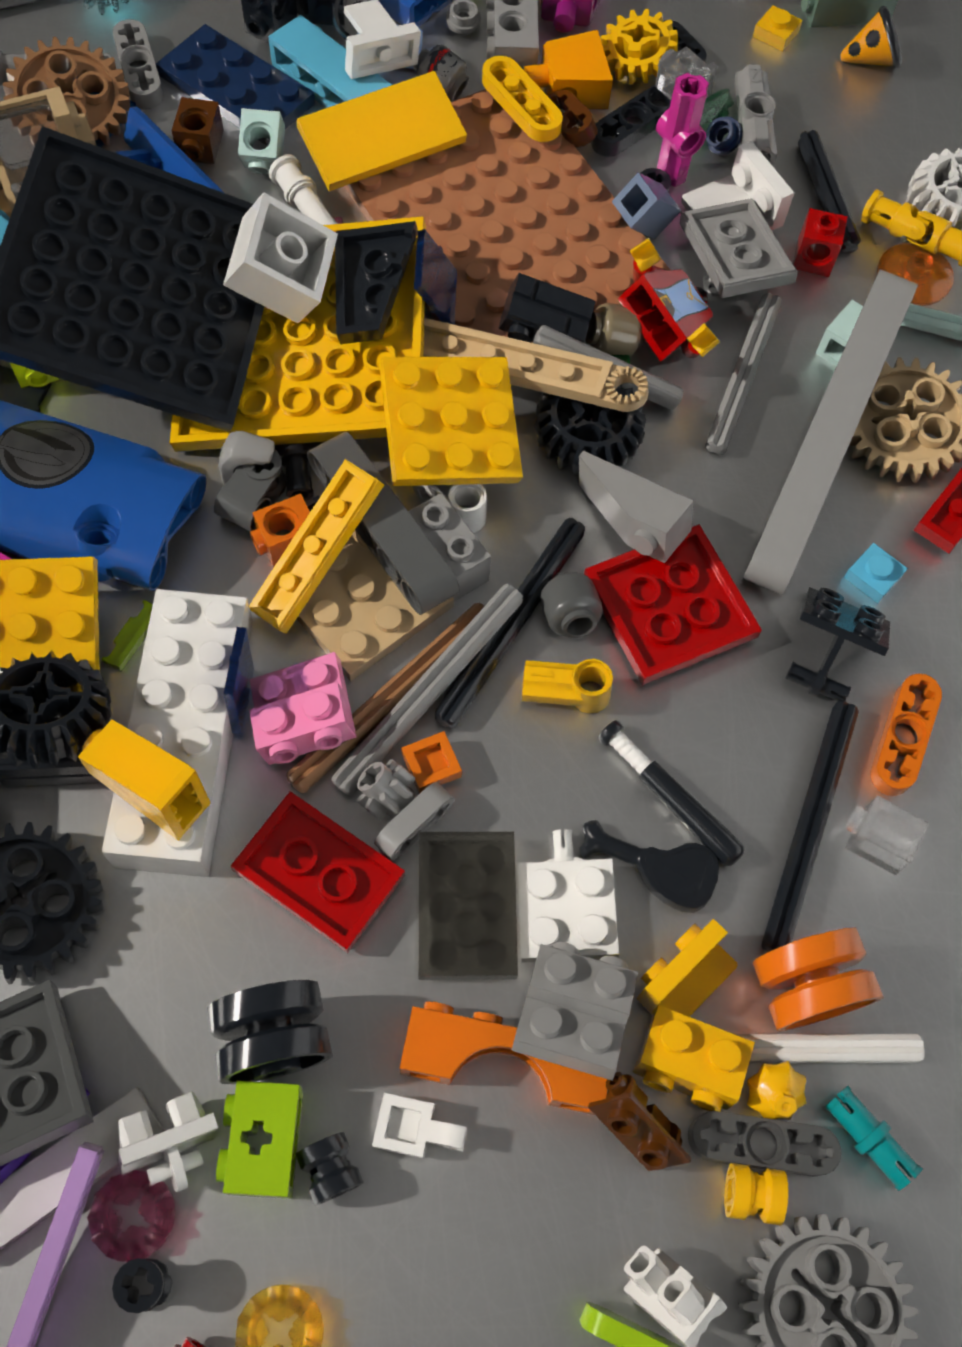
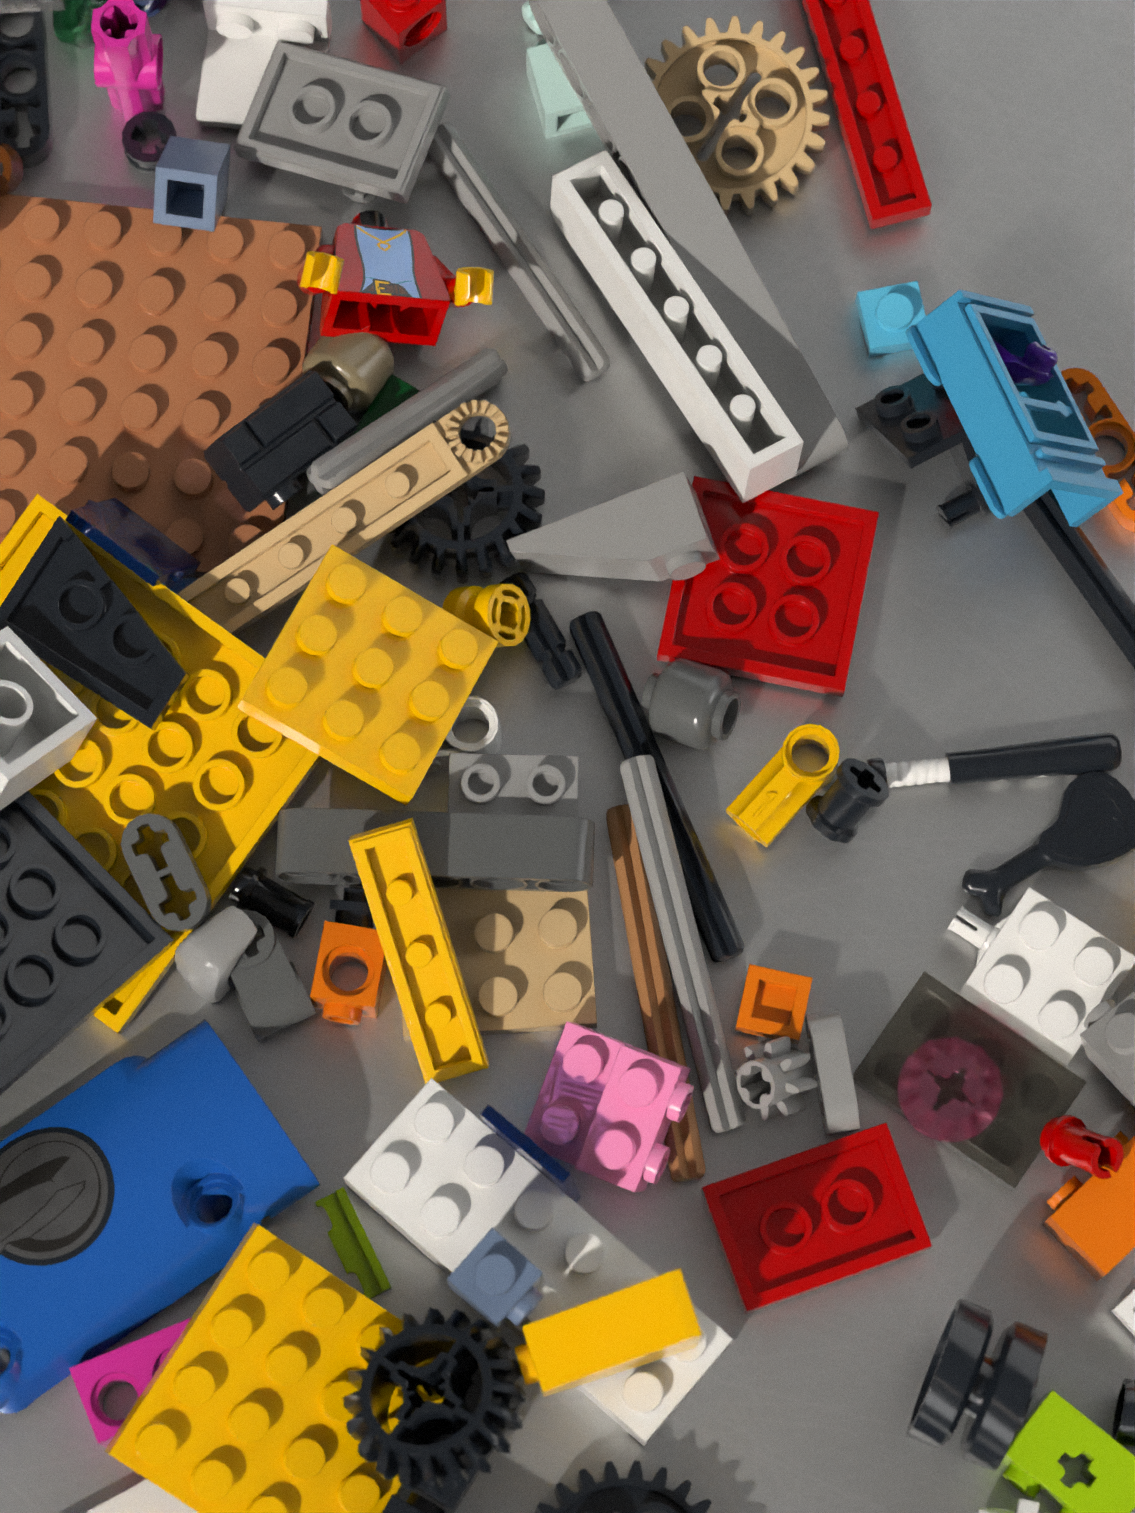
camera: 50 degrees left, 10 degrees up
none -> dark grey beam [121,813,212,932]
none -> yellow wheel [442,584,530,647]
none -> sand blue brick [447,1228,544,1332]
none -> black axle [499,572,582,690]
none -> white brick [550,150,804,503]
none -> black bush [805,758,889,844]
none -> clear pink gear [897,1036,1004,1142]
none -> dark azure piece [906,289,1123,527]
none -> dark purple arm [992,338,1058,387]
none -> red pin [1040,1115,1124,1179]

